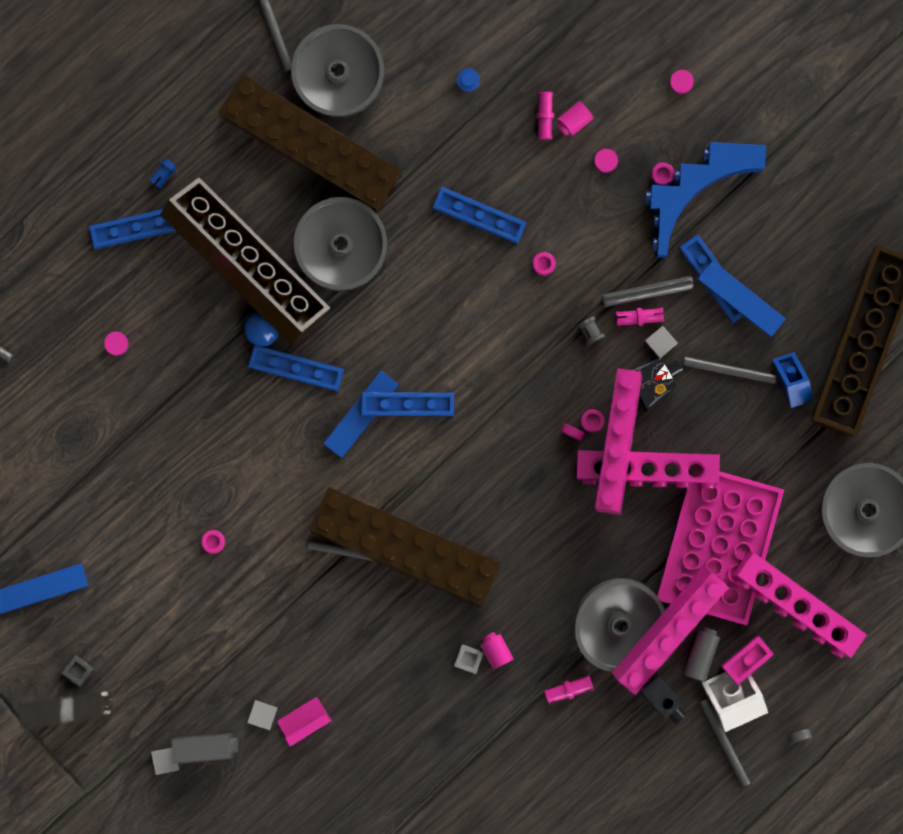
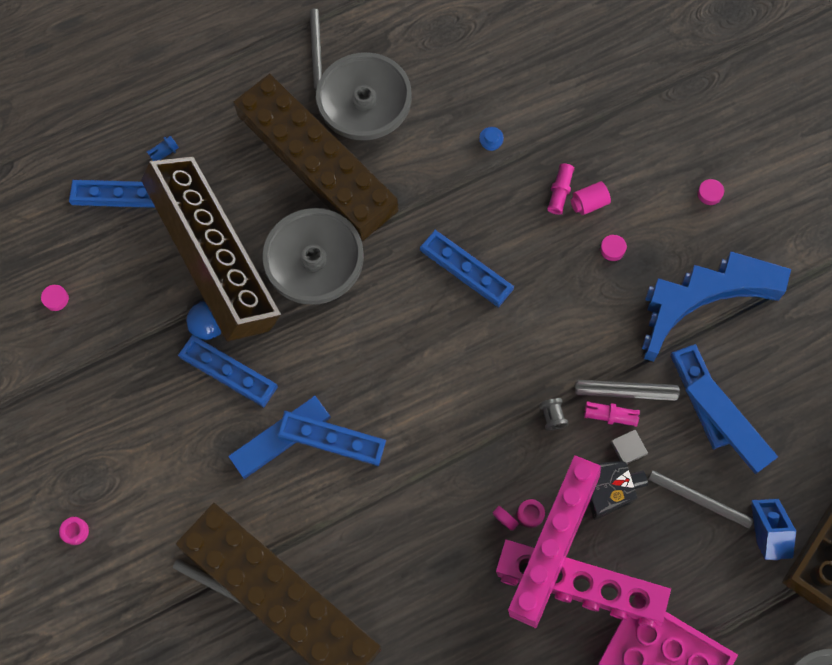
camera: 20 degrees right, 15 degrees down
dark pink tile [532,252,556,276] -> none
dark pink tile [651,163,675,186] -> none

